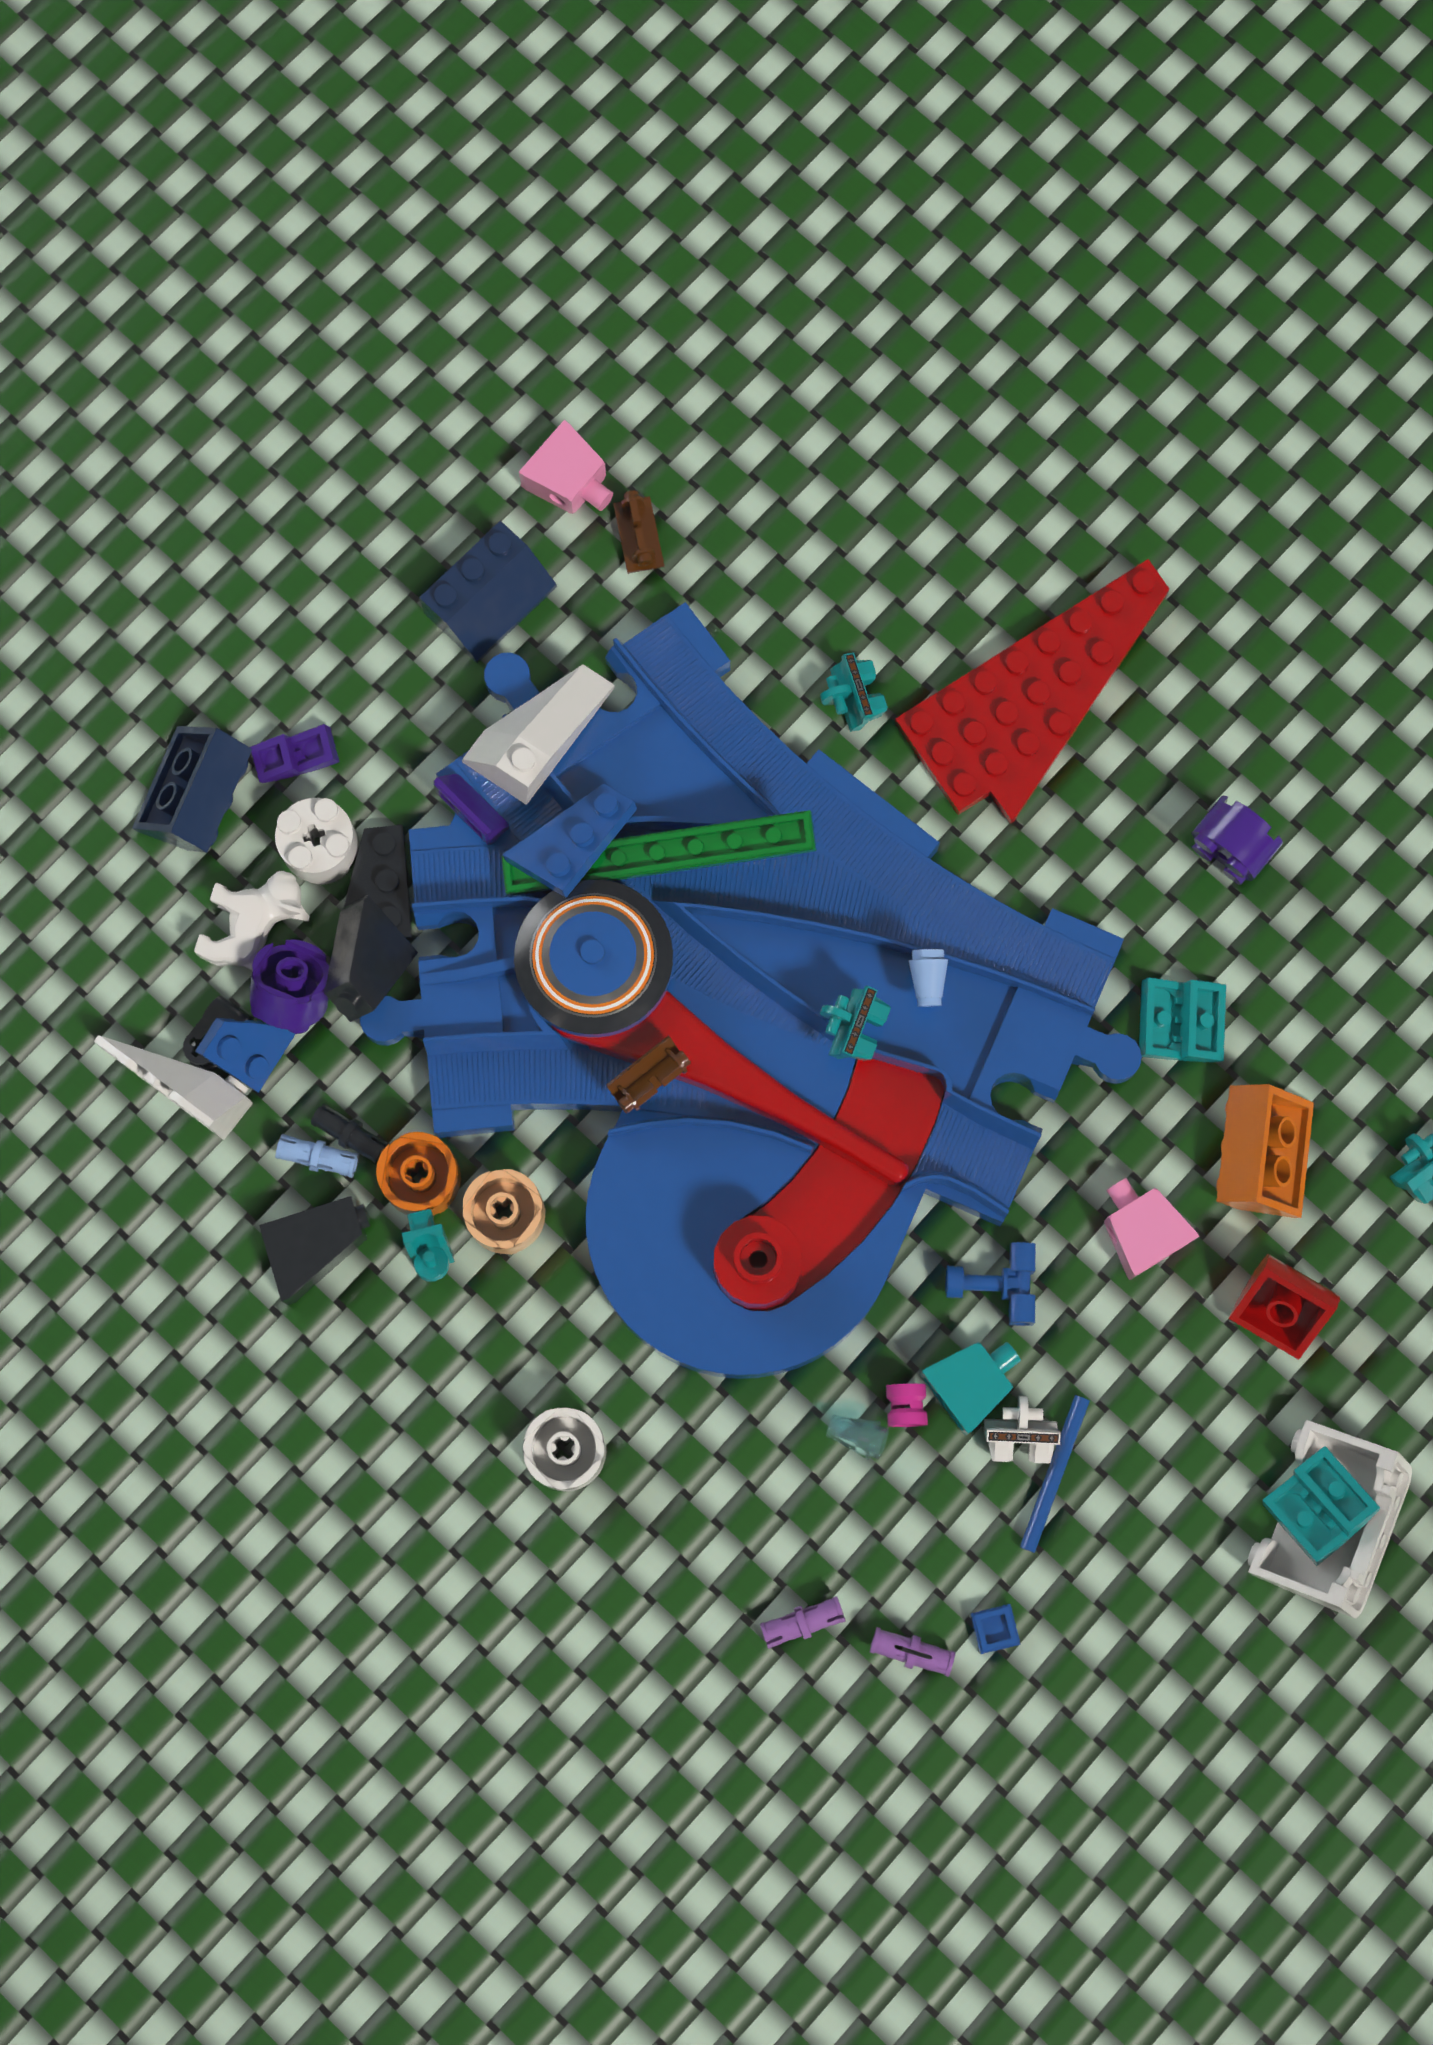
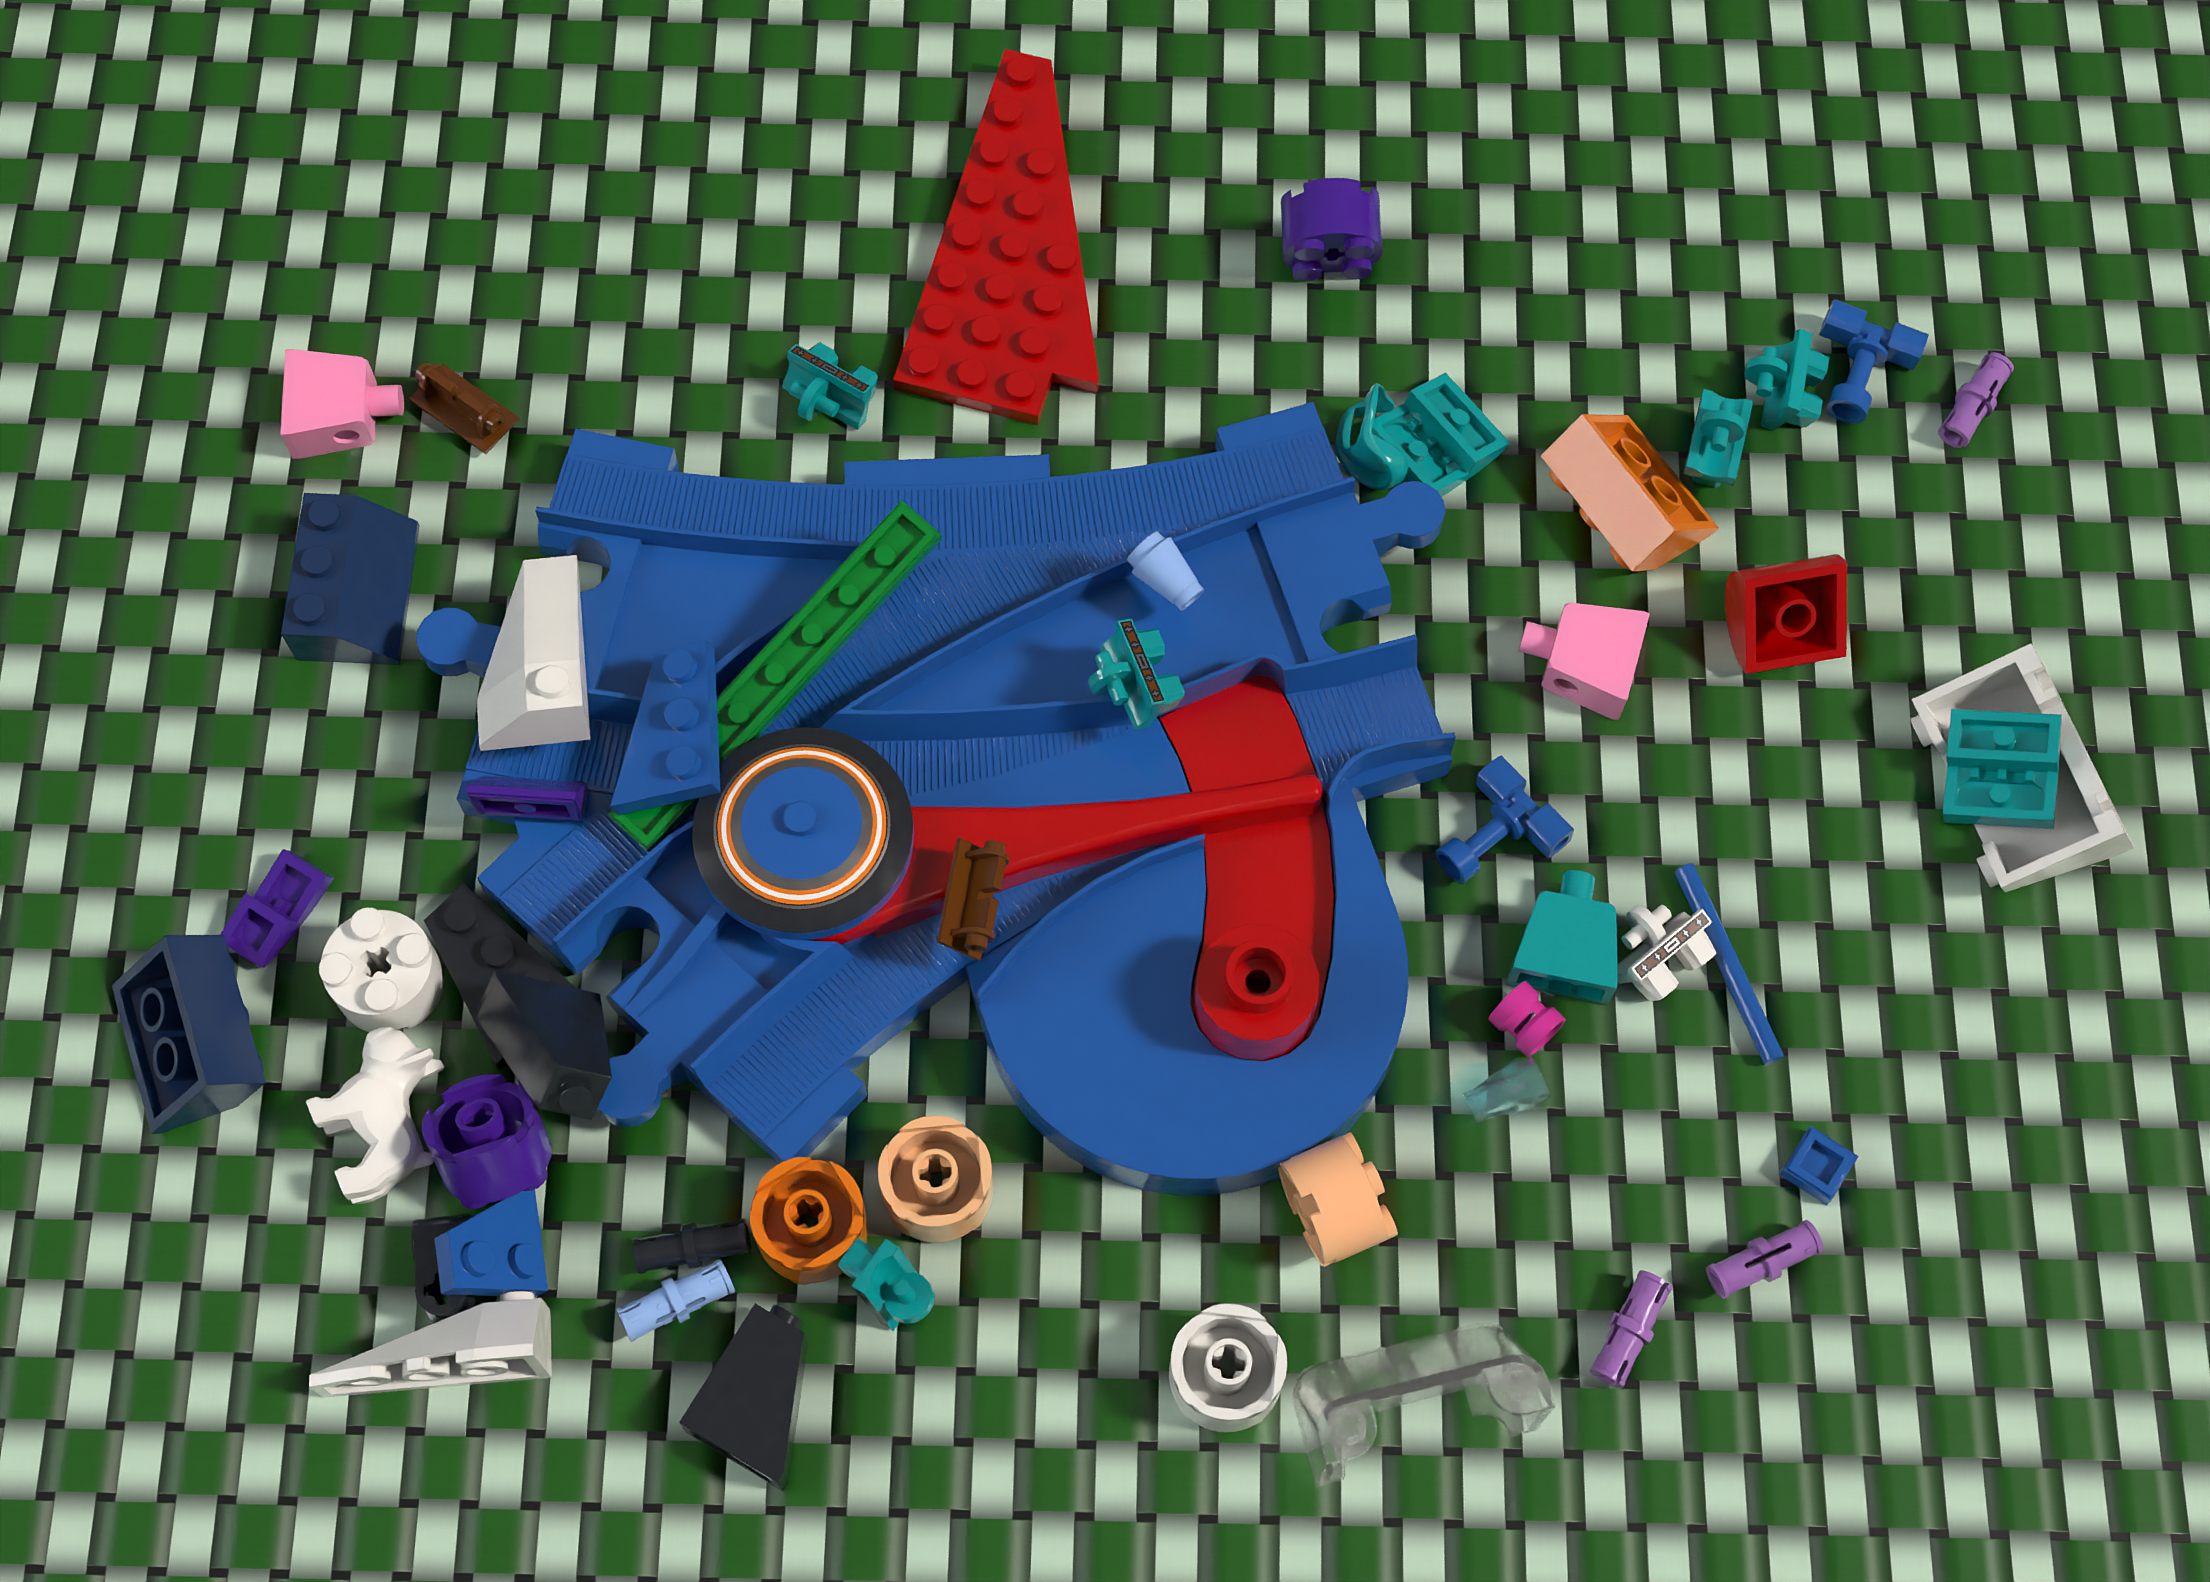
camera: 45 degrees left, 10 degrees down
none -> light nougat brick [1278,1132,1398,1267]
none -> clear windscreen [1292,1322,1556,1487]
none -> teal piece [1335,383,1408,490]
none -> teal hips [1683,389,1753,488]

